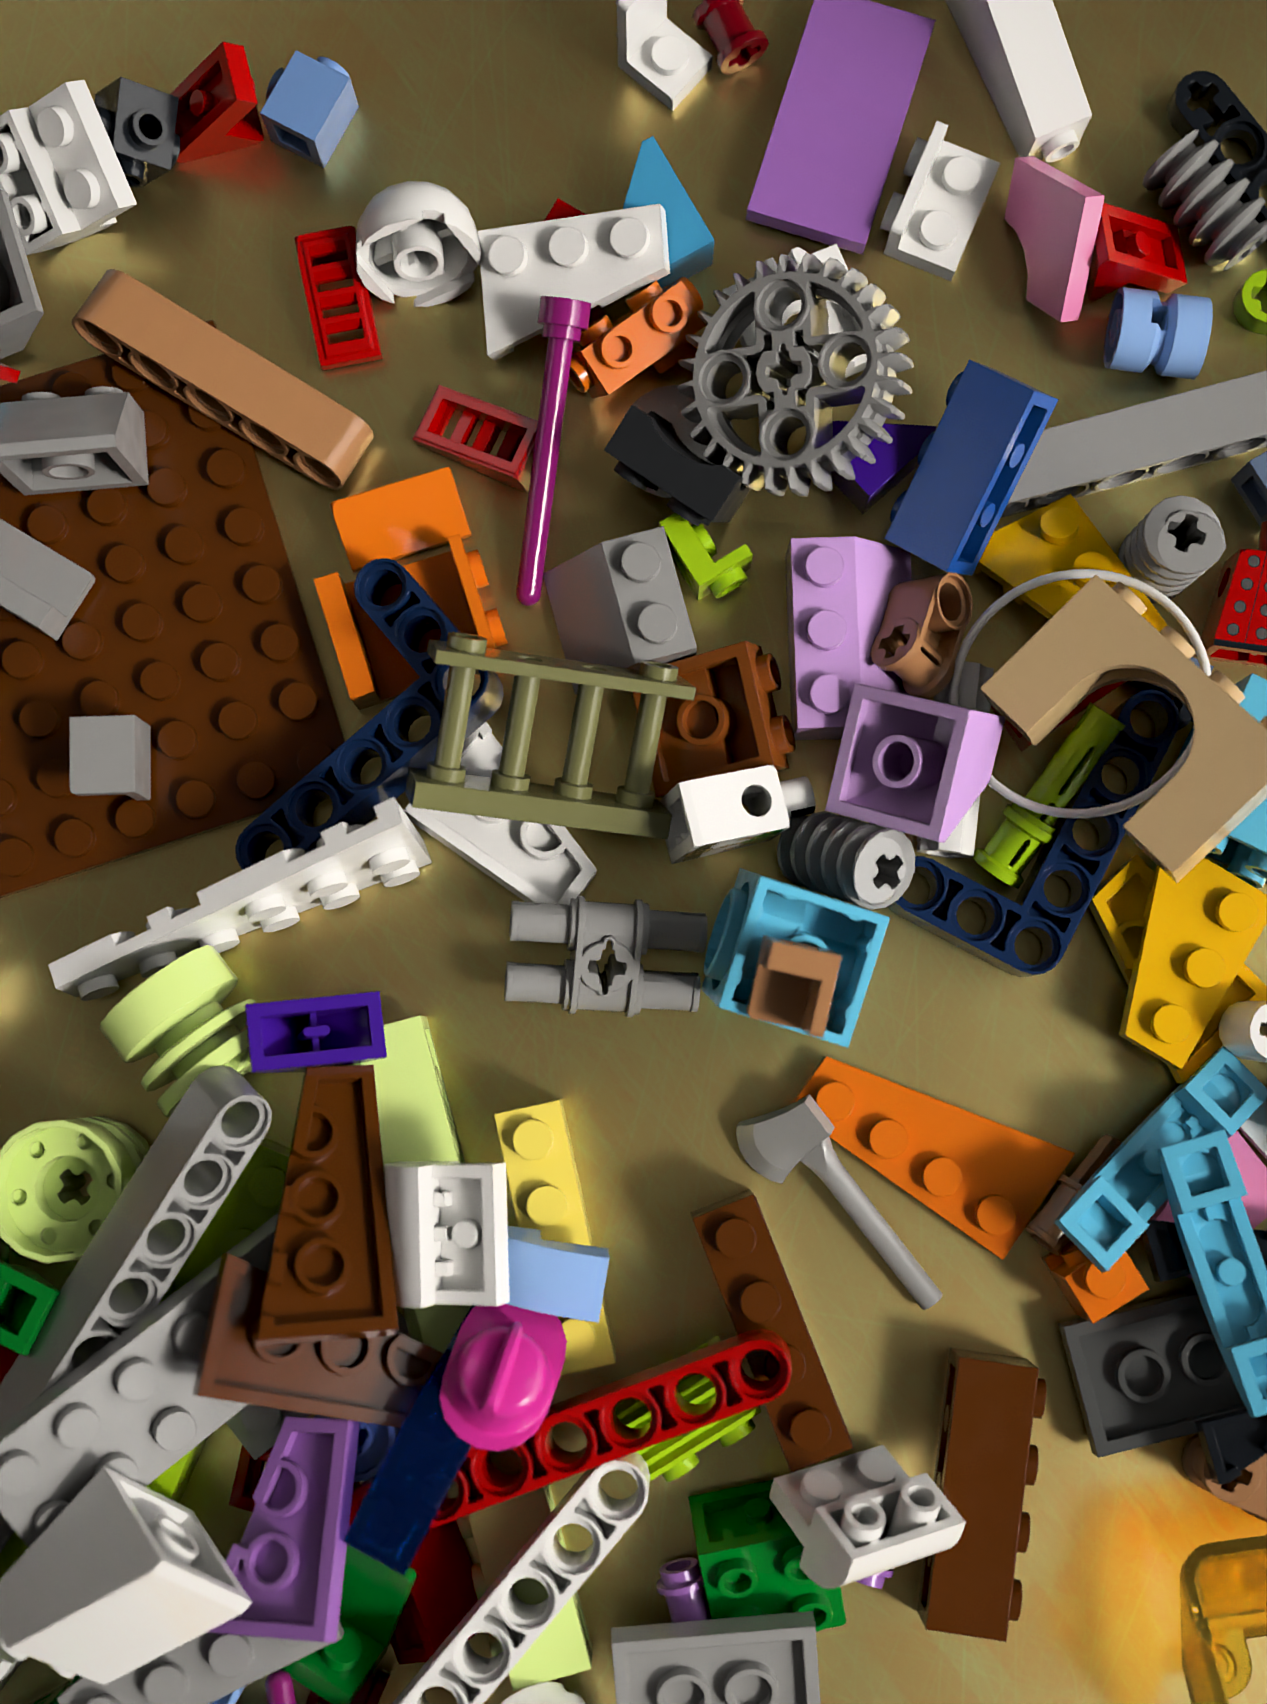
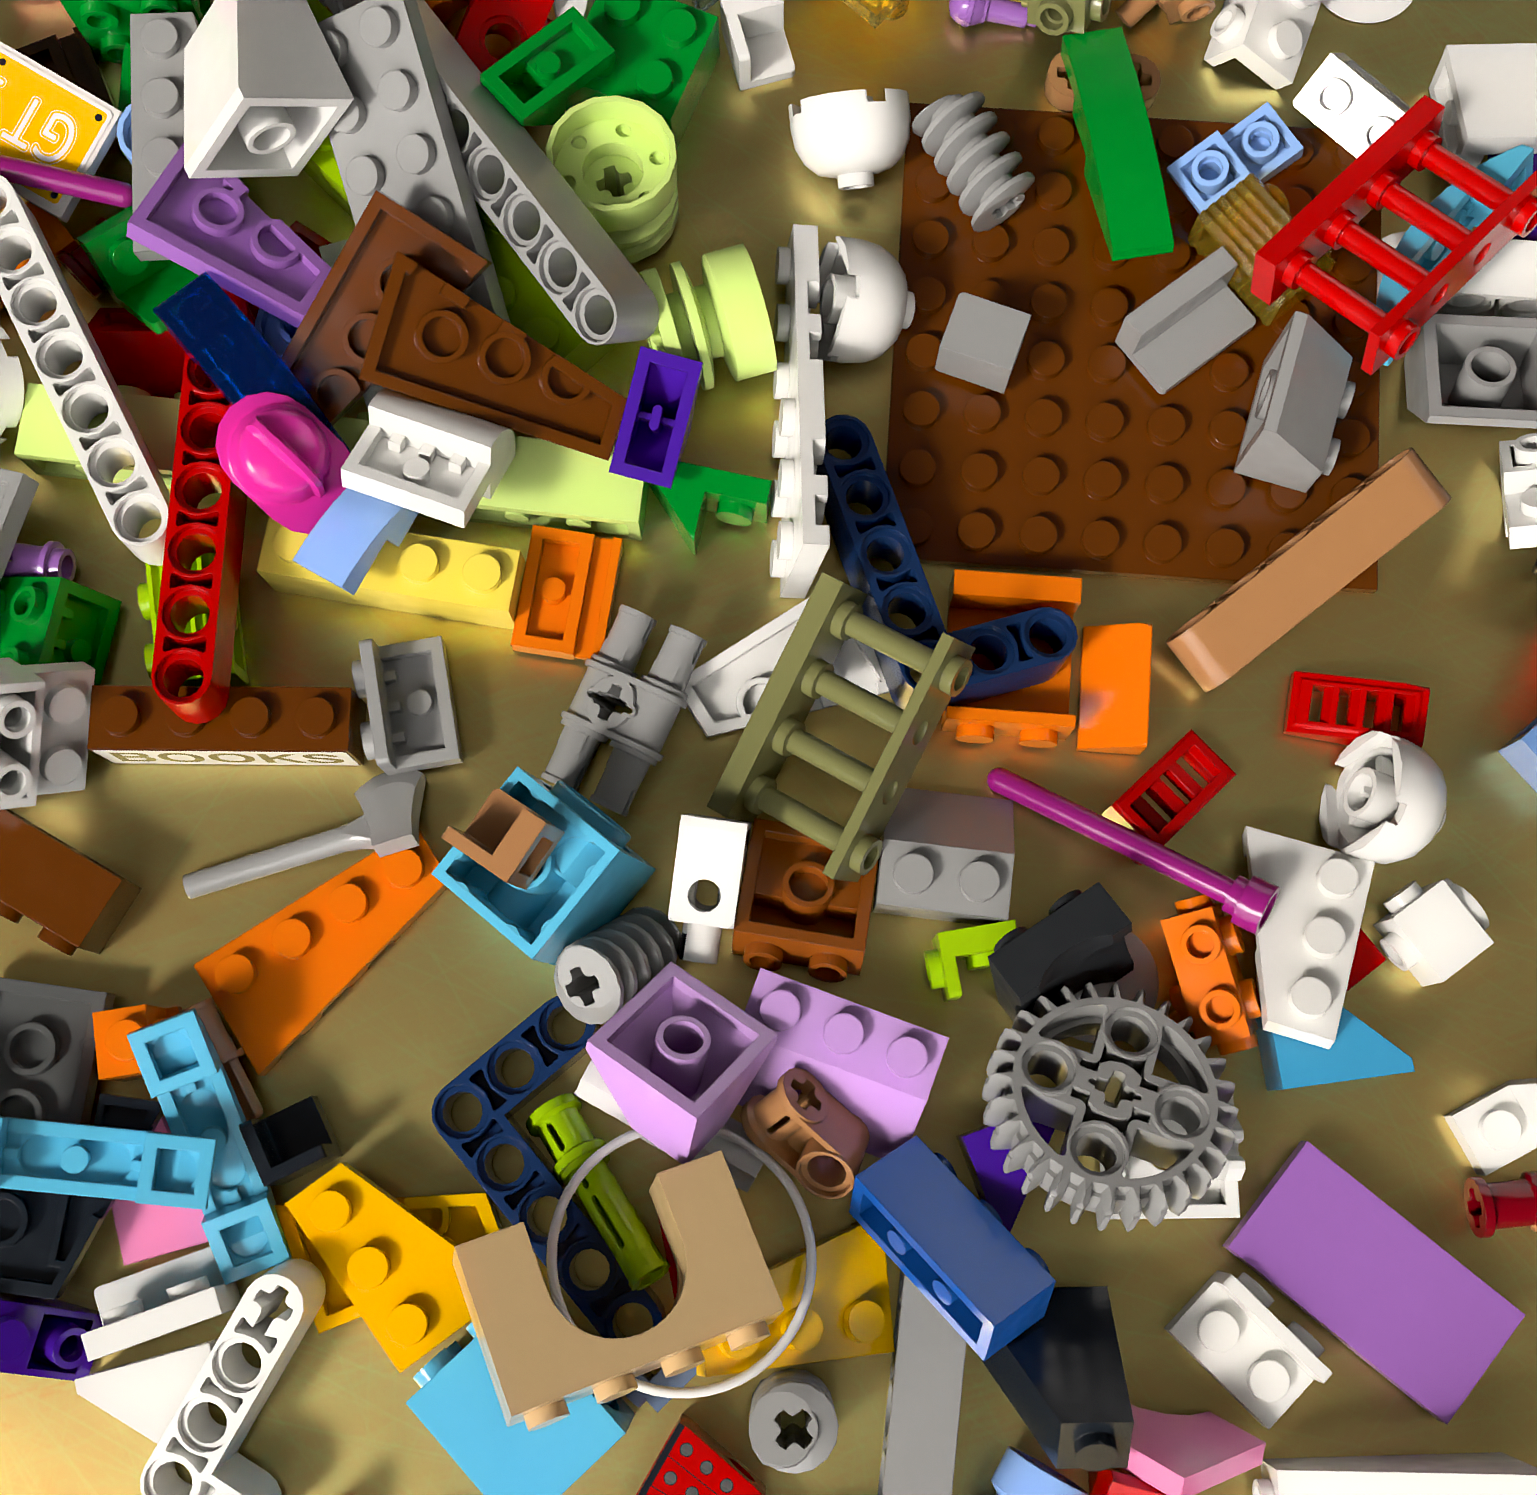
camera: 110 degrees right, 5 degrees down
none -> black panel [239,1096,343,1187]
none -> light grey bracket [352,636,463,776]
none -> orange plate [511,525,624,660]
none -> green slope [649,462,772,555]
none -> white cylinder [817,236,915,363]
none -> black slope [977,1286,1134,1471]
none -> white brick [1373,878,1494,987]

